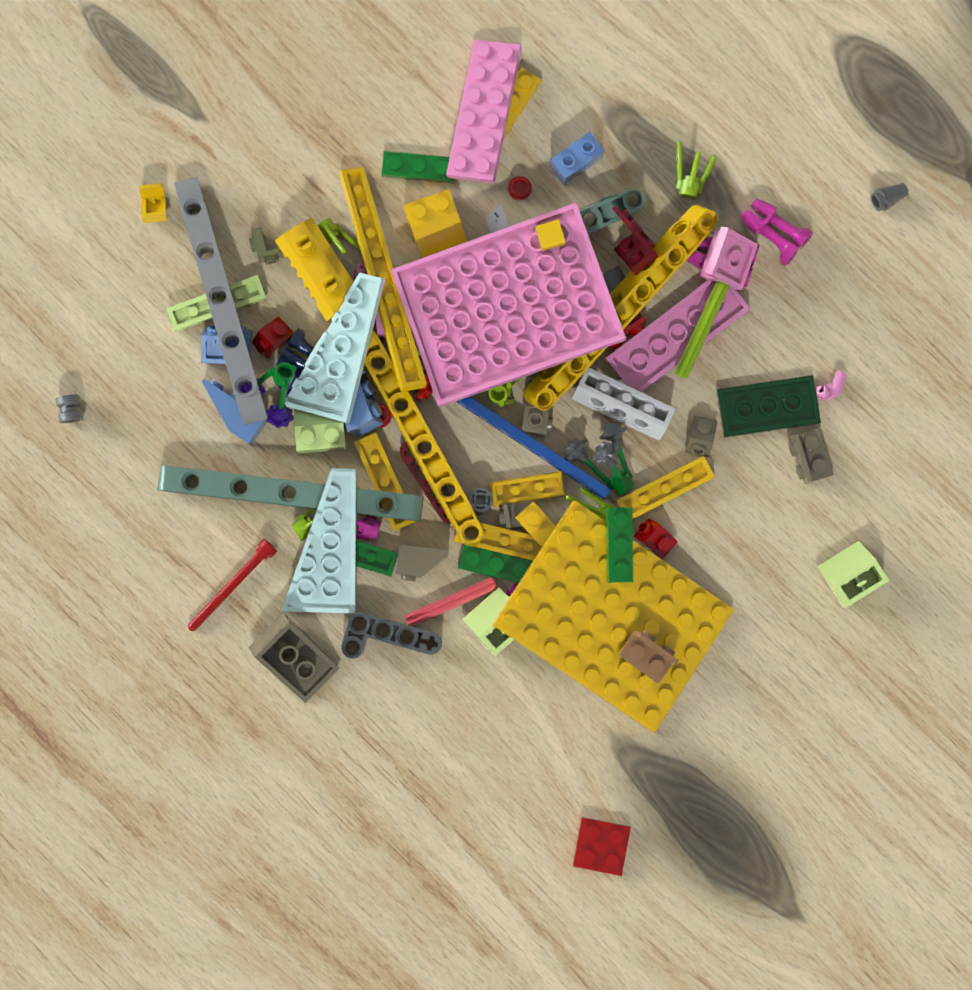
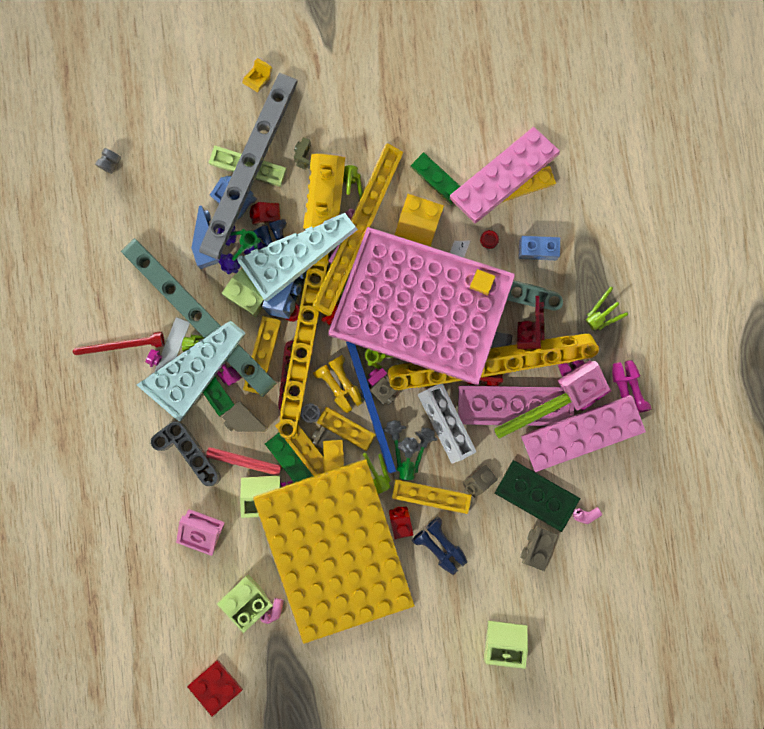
camera: 40 degrees right, 0 degrees up
dark tan slope [249,613,340,703] -> none
green plate [606,507,633,583] -> none
medium nougat bracket [617,630,679,684] -> none
flat silver cone [870,183,909,211] -> none
none -> dark pink plate [145,349,162,367]
none -> white sticker [154,317,190,372]
none -> bright pink bracket [176,509,225,556]
none -> yellowish green slope [217,574,273,633]
none -> bright pink arm [260,598,284,624]
none -> yellow piece [313,354,363,413]
none -> dark pink plate [368,368,387,387]
none -> dark blue piece [412,517,468,575]
none -> bright pink plate [521,395,646,472]

